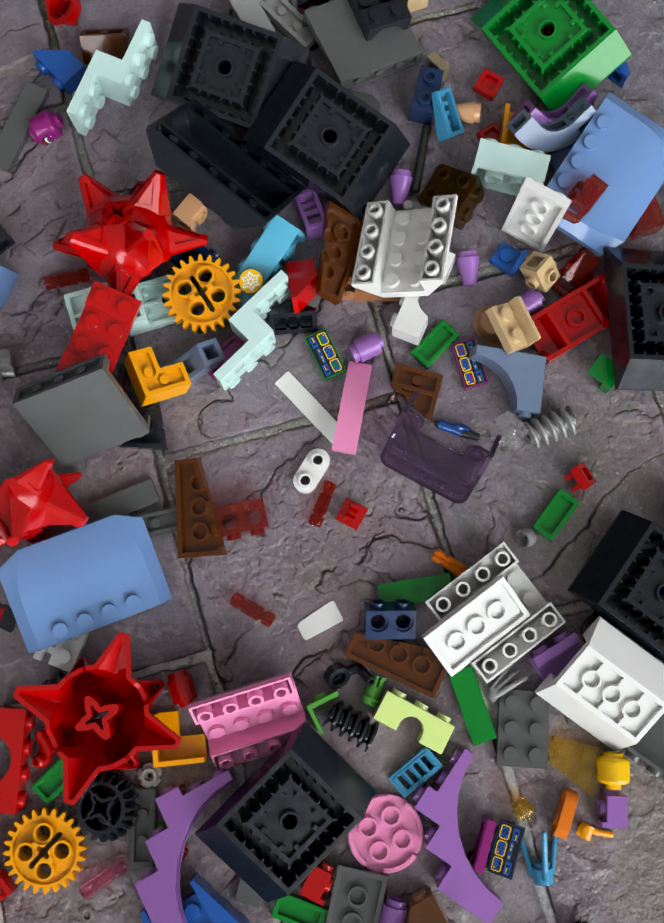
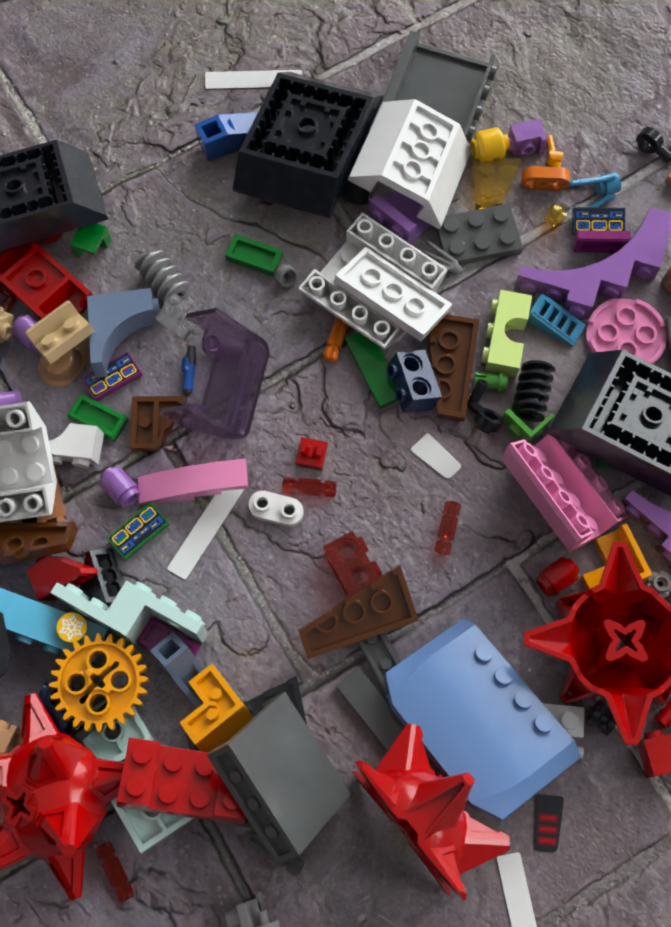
camera: 105 degrees left, 10 degrees down
green tile [448,665,497,746] -> none
red tile [564,462,596,492] -> none

